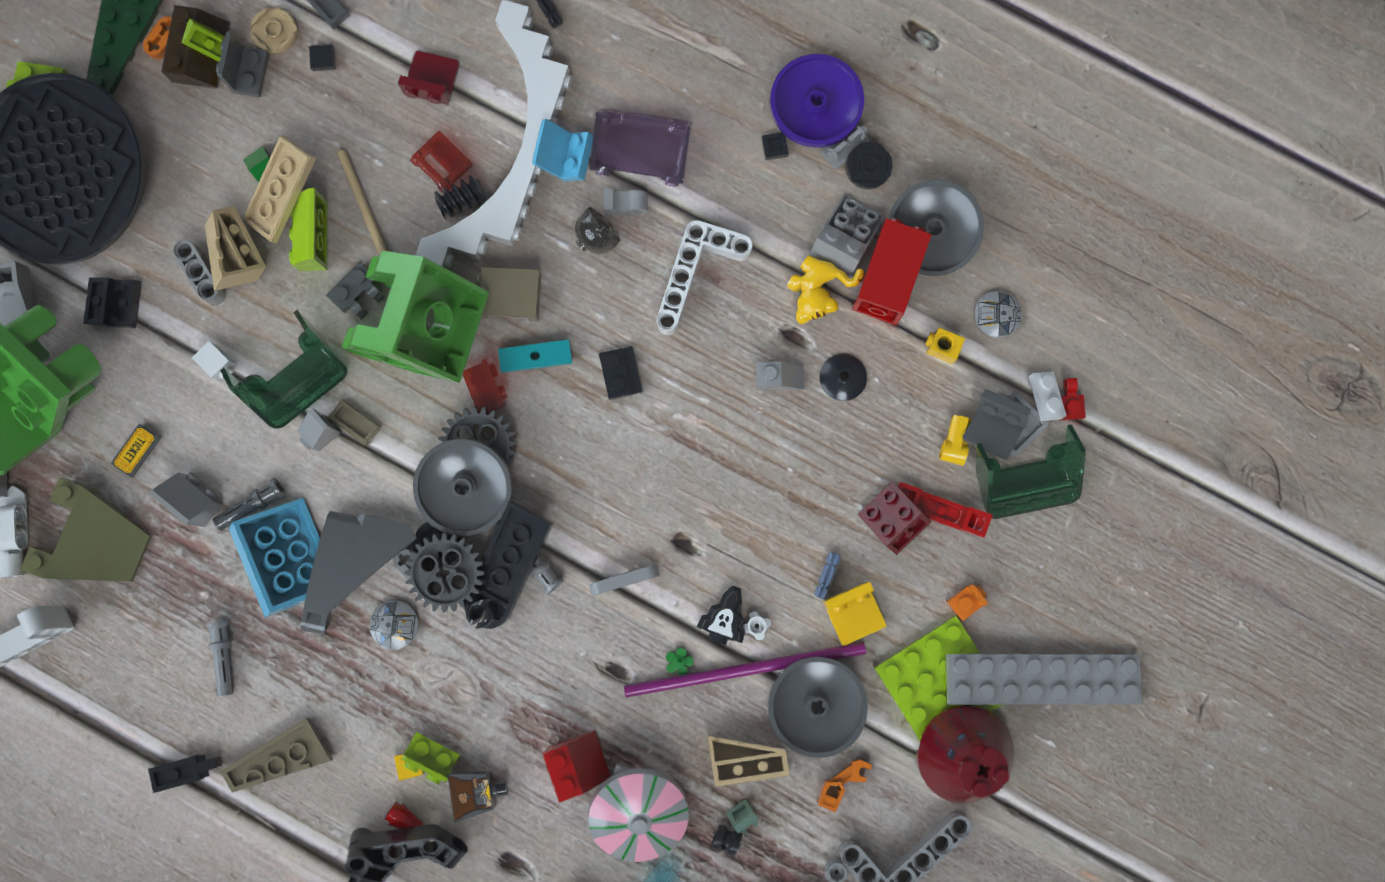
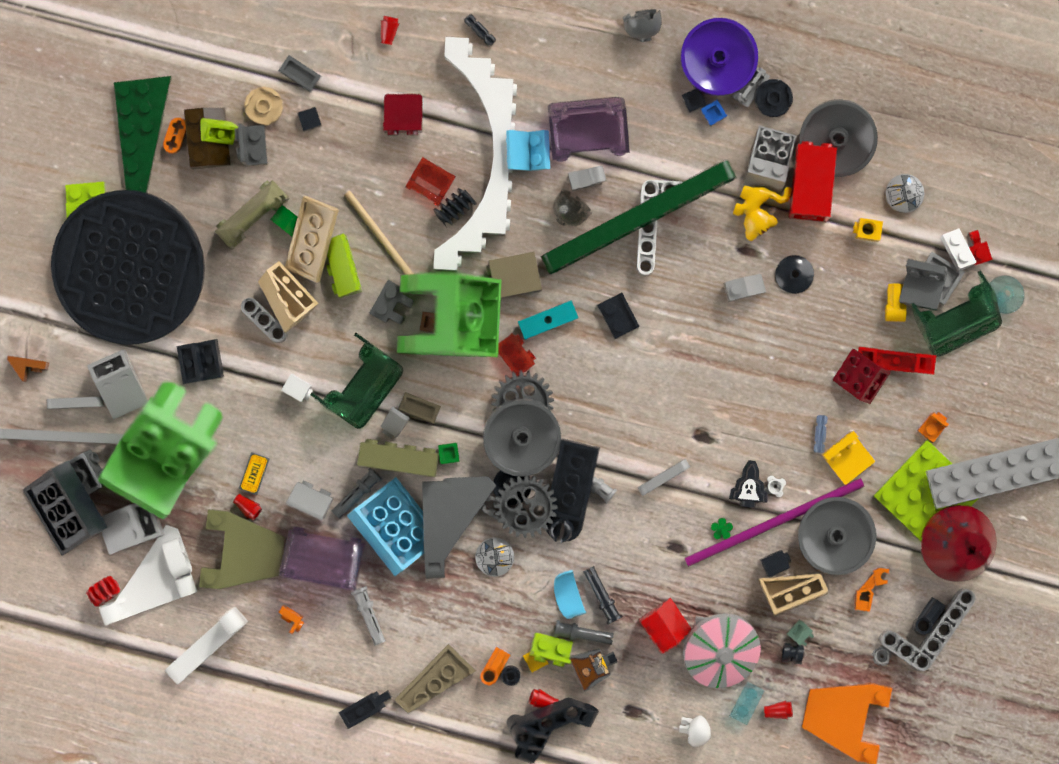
camera: 10 degrees left, 5 degrees up
none -> olive wedge [215,180,289,250]
none -> red cone [233,494,262,521]
none -> clear purple windscreen [278,526,366,590]
none -> orange bracket [278,605,304,634]
none -> olive piece [357,439,439,477]
none -> green plate [438,443,460,464]
none -> orange piece [480,647,511,685]
none -> black wheel [501,665,521,686]
none -> dark green beam [541,160,737,275]
none -> medium azure piece [554,570,587,619]
none -> dark grey pin [554,620,614,645]
none -> black pin [583,566,623,625]
none -> dark grey cylinder [623,9,662,42]
none -> blue plate [701,99,727,127]
none -> black brick [760,550,792,577]
none -> black piece [913,597,946,635]
none -> clear light blue dish [987,275,1025,314]

